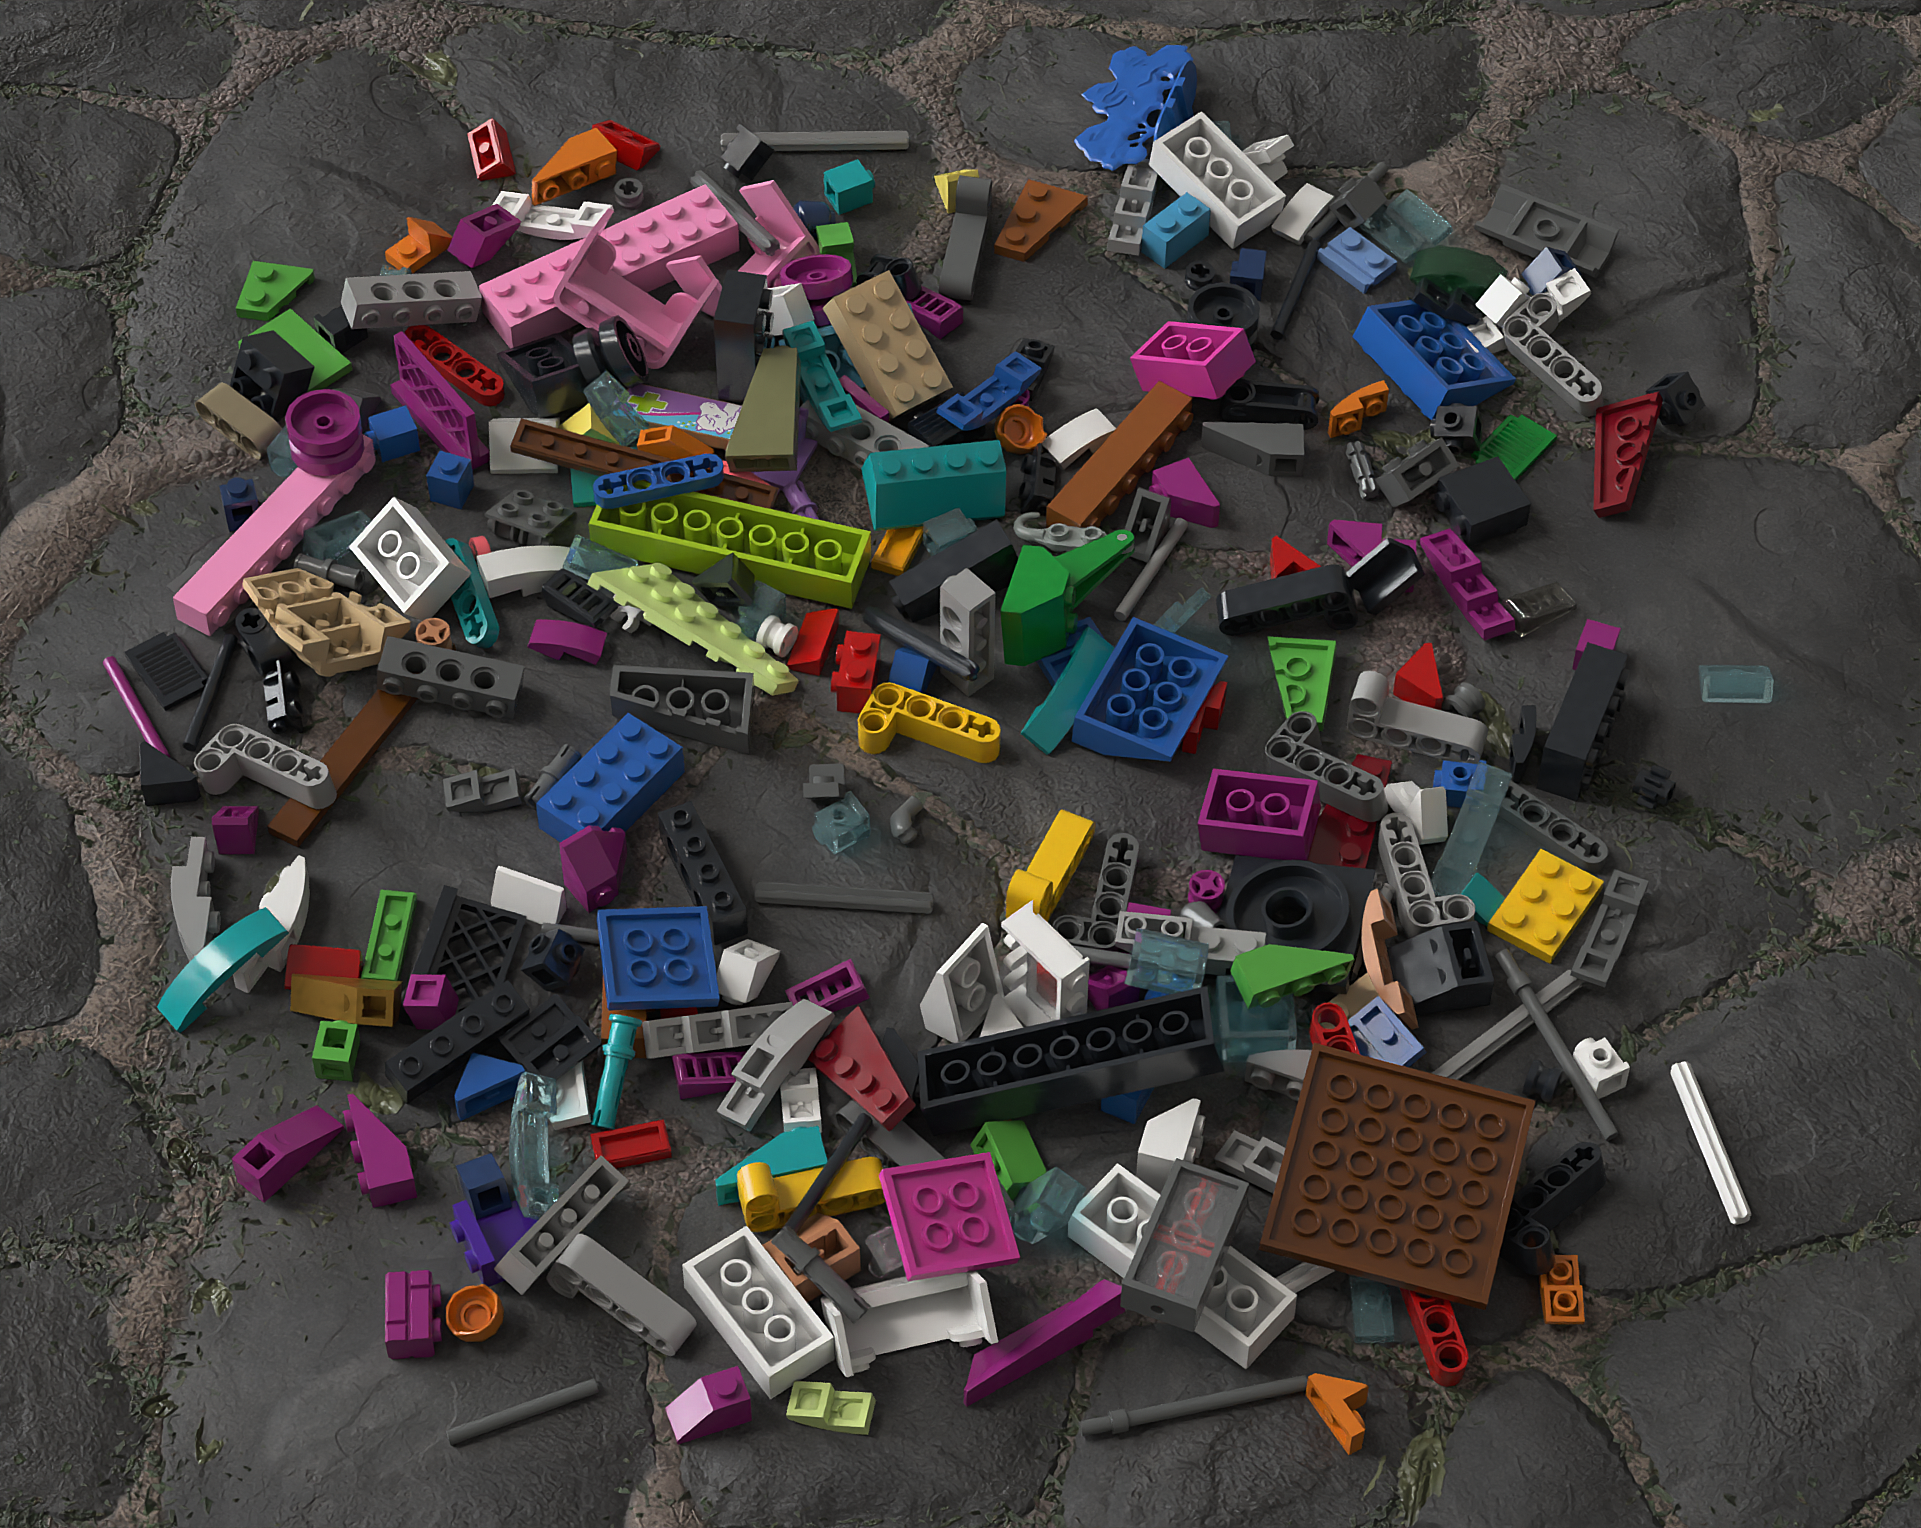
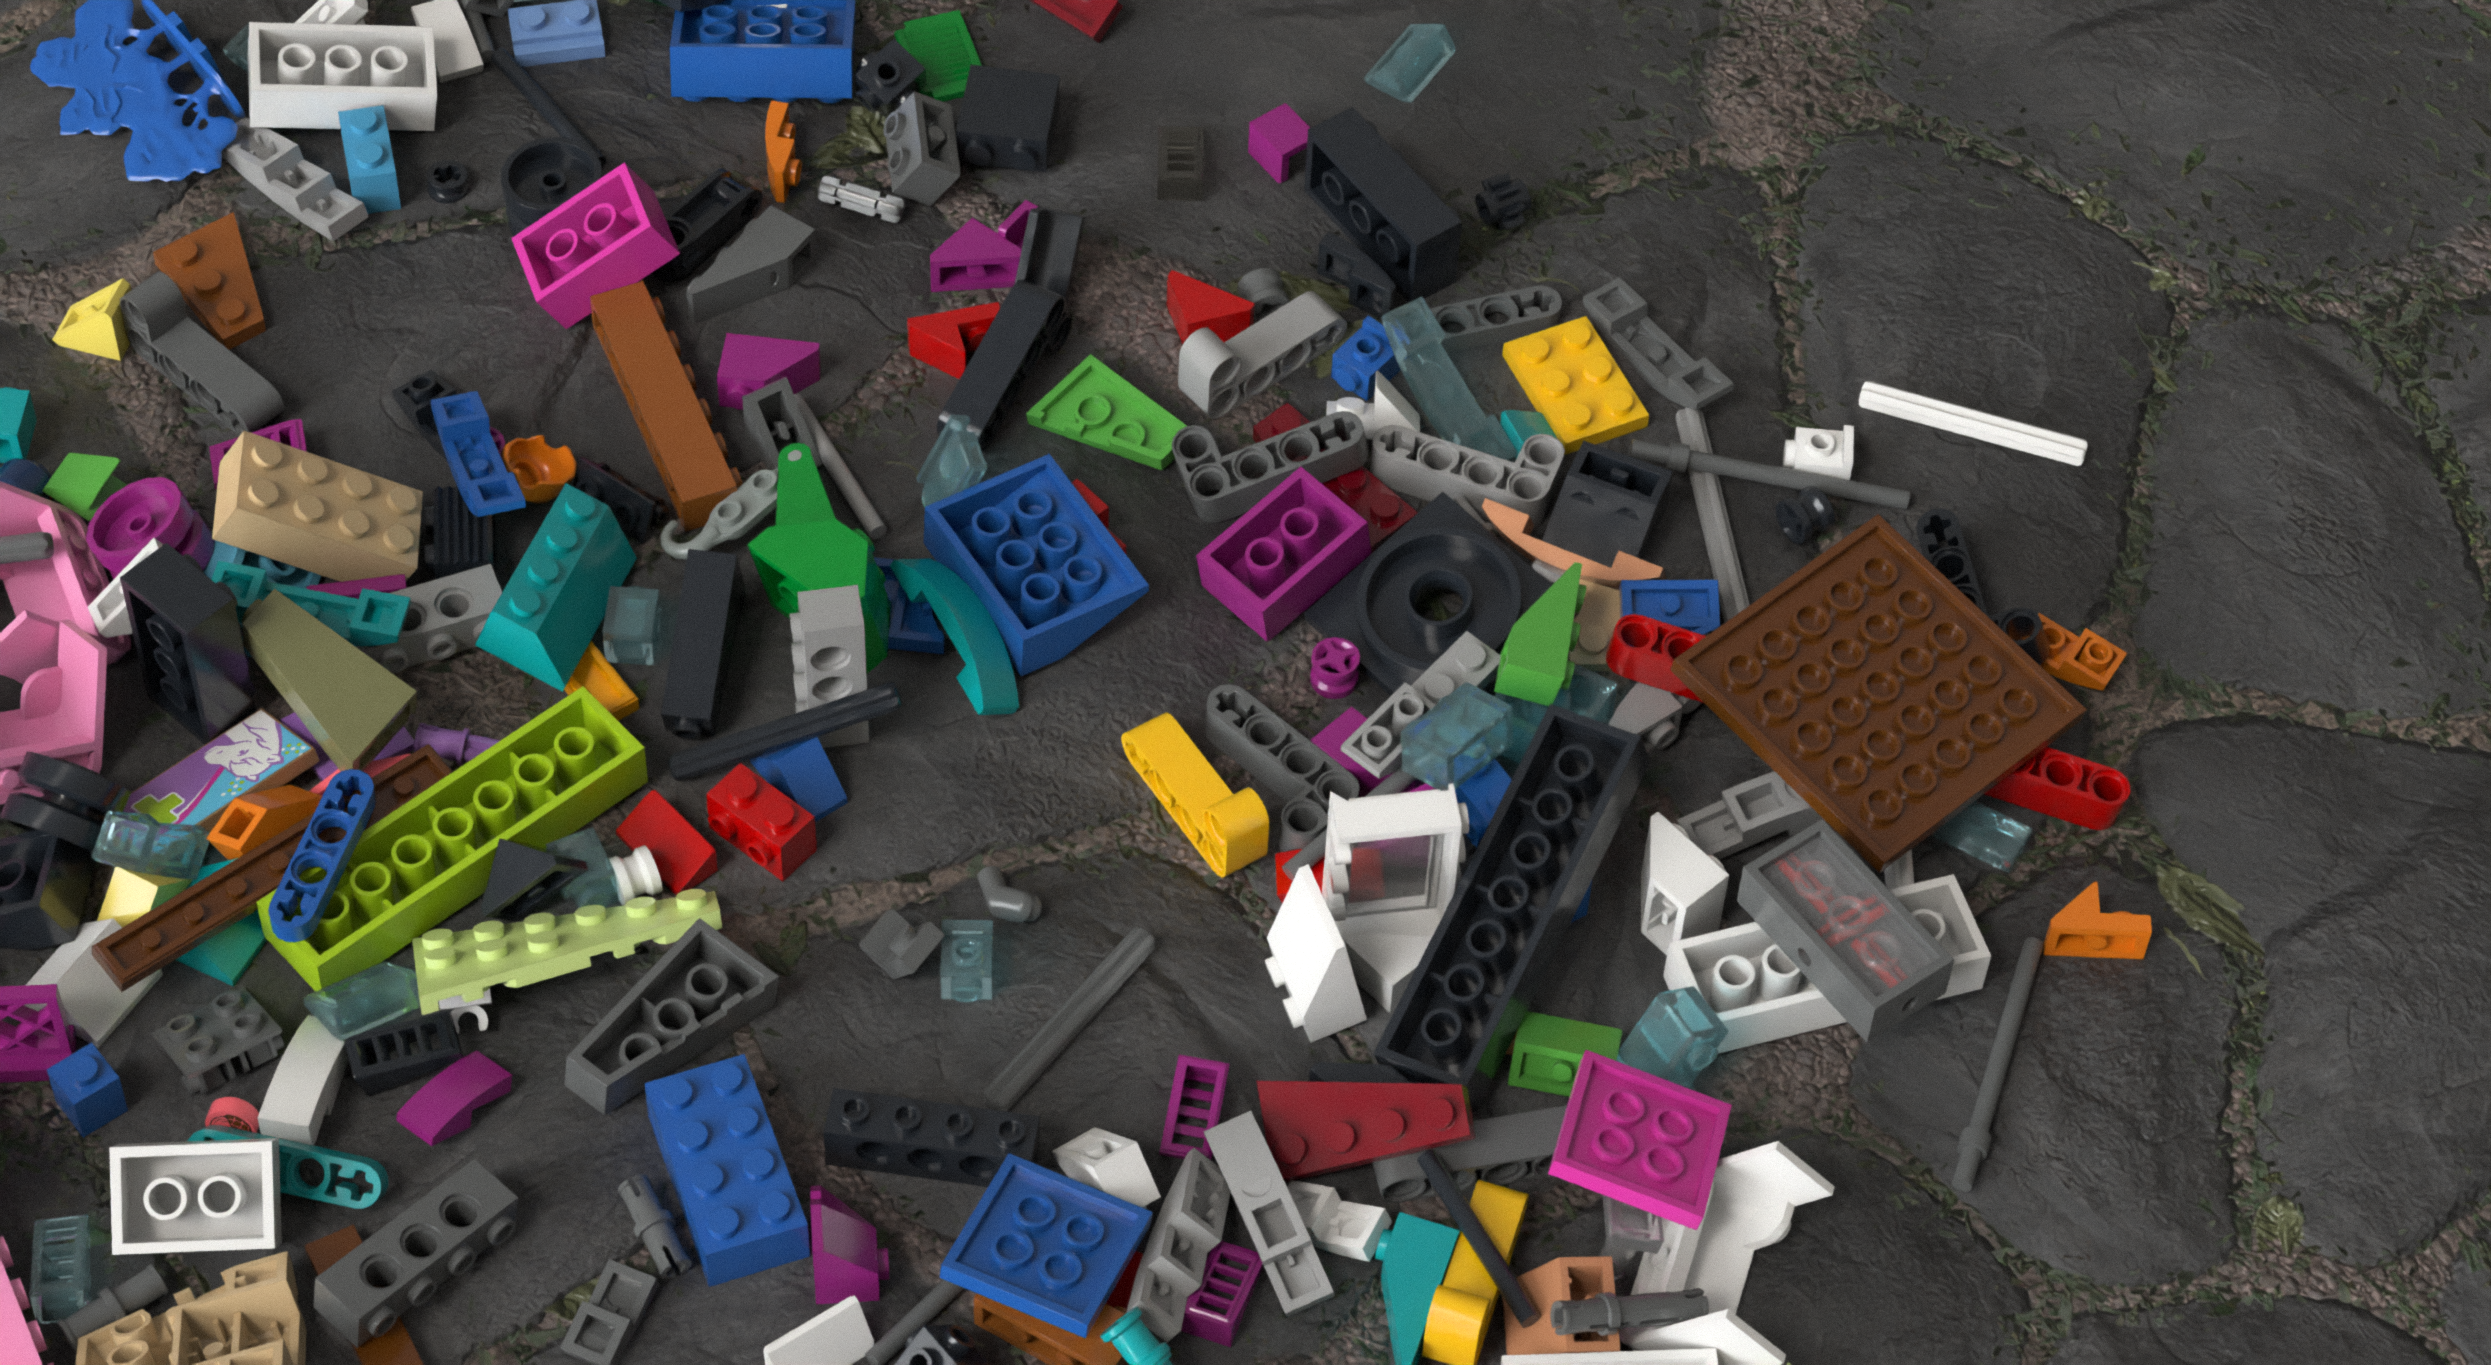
camera: 60 degrees left, 0 degrees up
nougat wheel [415,618,453,650] -> none
black piece [856,254,922,301] -> none
yellow beam [858,682,1001,763] -> none
magenta wedge [964,1279,1126,1407] -> none
white slope [1042,408,1116,469] -> none
dark grey cone [1179,901,1229,929] -> none
dark blue brick [1229,248,1266,301] -> none
magenta slope [1420,529,1515,641] -> none

